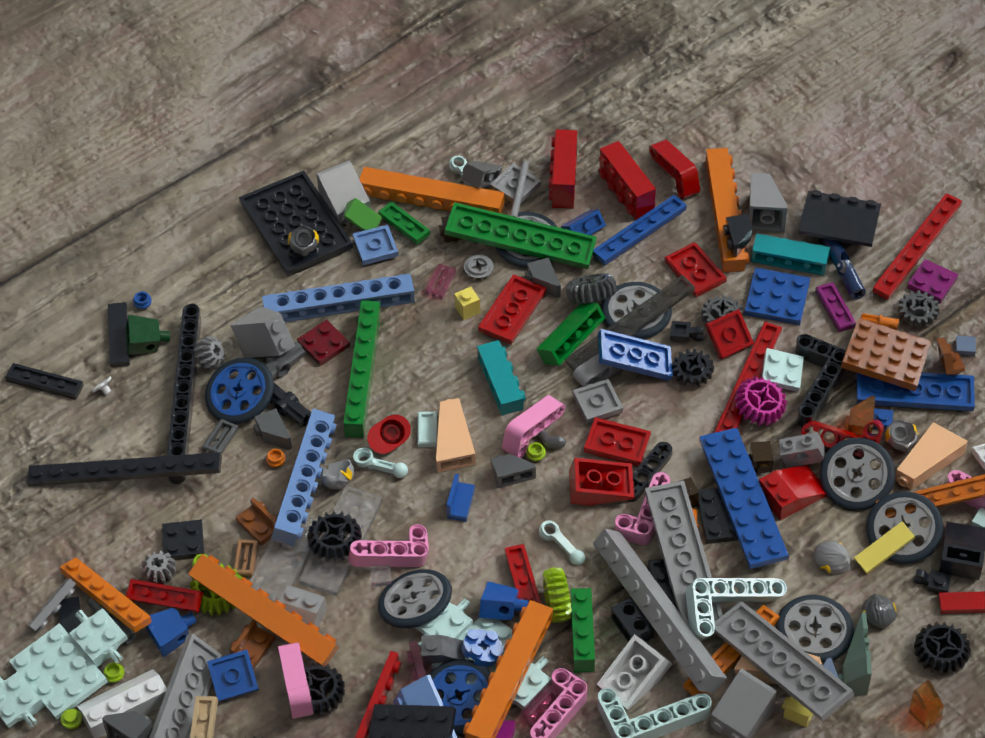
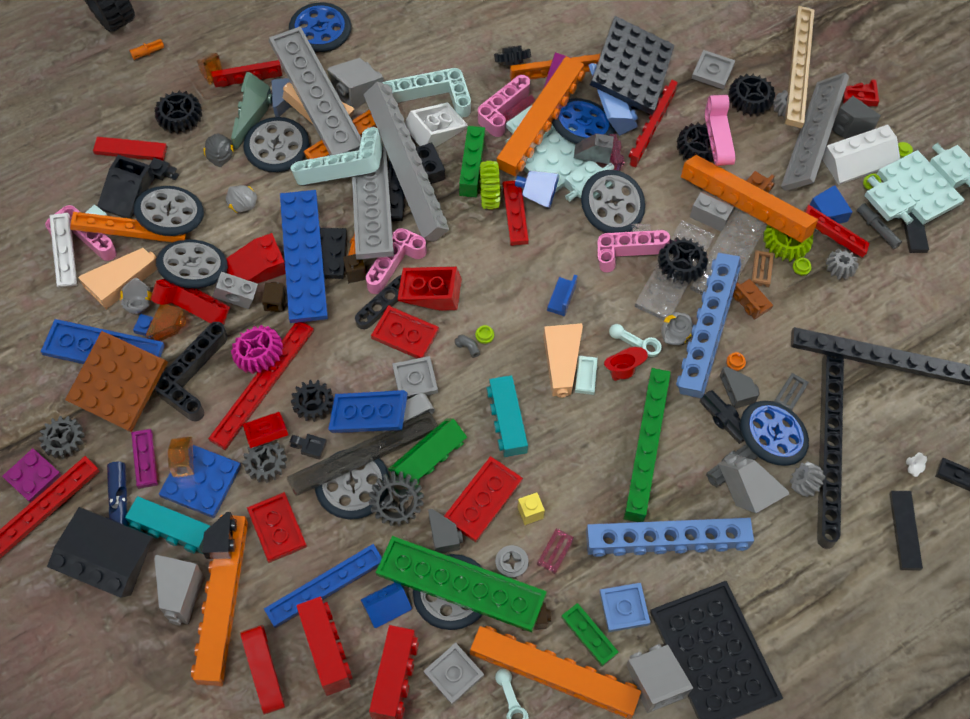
camera: 175 degrees left, 10 degrees up
light grey plate [26,578,76,631] -> none
orange plate [60,557,152,633] -> none
dark green torso [125,314,170,355] -> none
blue plate [133,291,152,309] -> none
black plate [162,519,205,560] -> none
blue plate [207,650,259,702] -> none
dark grey hair [288,225,319,256] -> none
dark red plate [297,319,350,366] -> none
bright green slope [343,198,382,231] -> none
dark grey slope [461,161,503,188] -> none
plate [461,629,504,667] -> none
dark grey slope [491,454,536,488] -> none
bright pink beam [502,395,566,458] -> none
light grey bar [510,161,529,217] -> none
light aqua piece [539,521,585,566] -> none
light aqua plate [762,348,804,392] -> none
light yellow tile [854,522,915,574] -> none
orange axle [860,313,899,330] -> none
dark orange bracket [937,337,965,375] -> none
sand blue tile [956,335,976,356] -> none
none -> clear orange slope [168,437,194,477]
none -> red plate [211,60,283,88]

